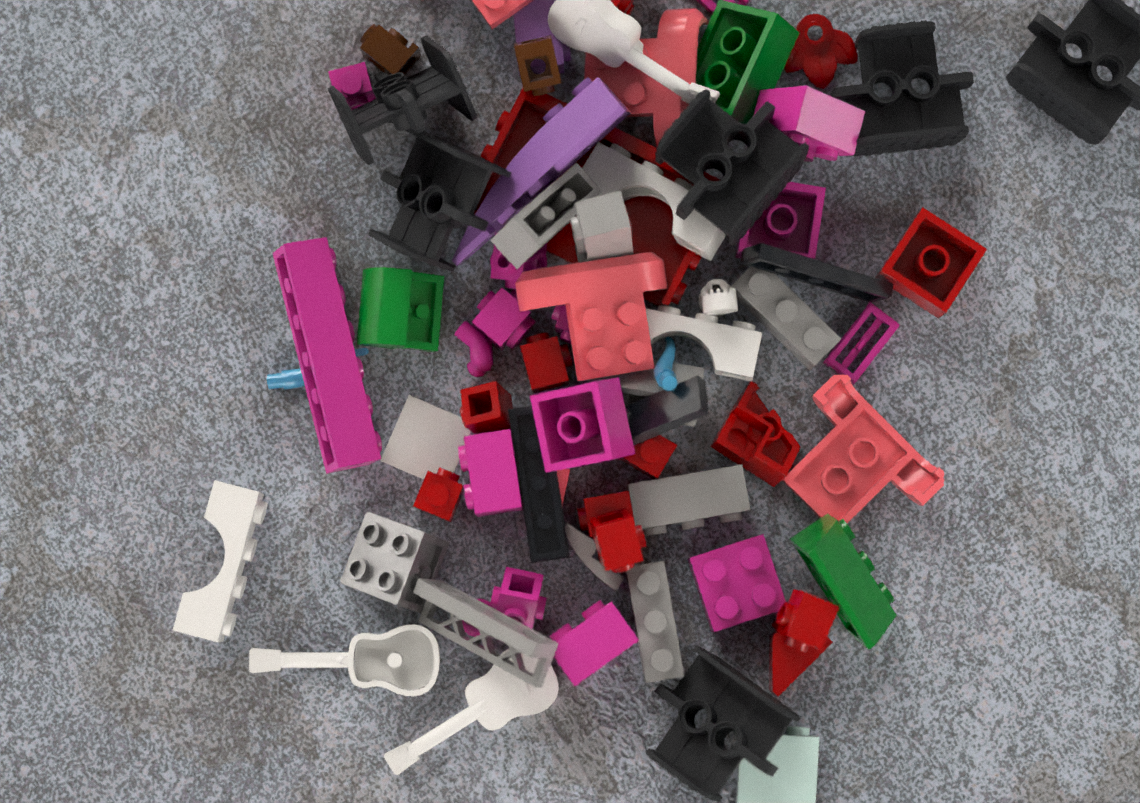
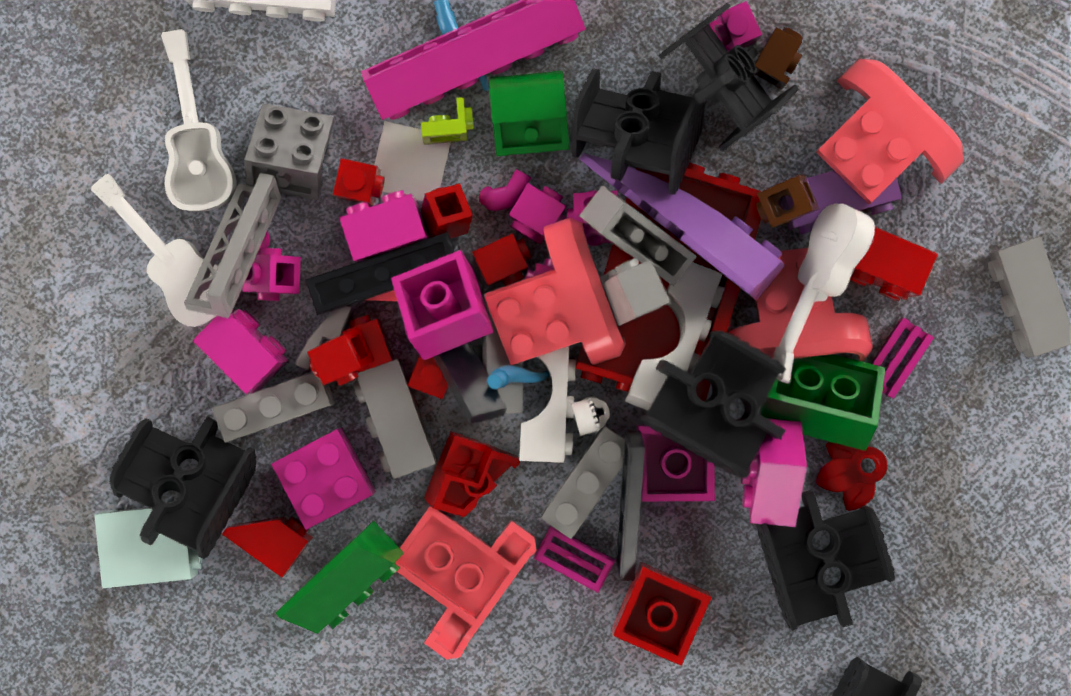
camera: 80 degrees right, 5 degrees up
red brick [776,589,839,653] -> none
none -> lime bracket [421,97,474,145]

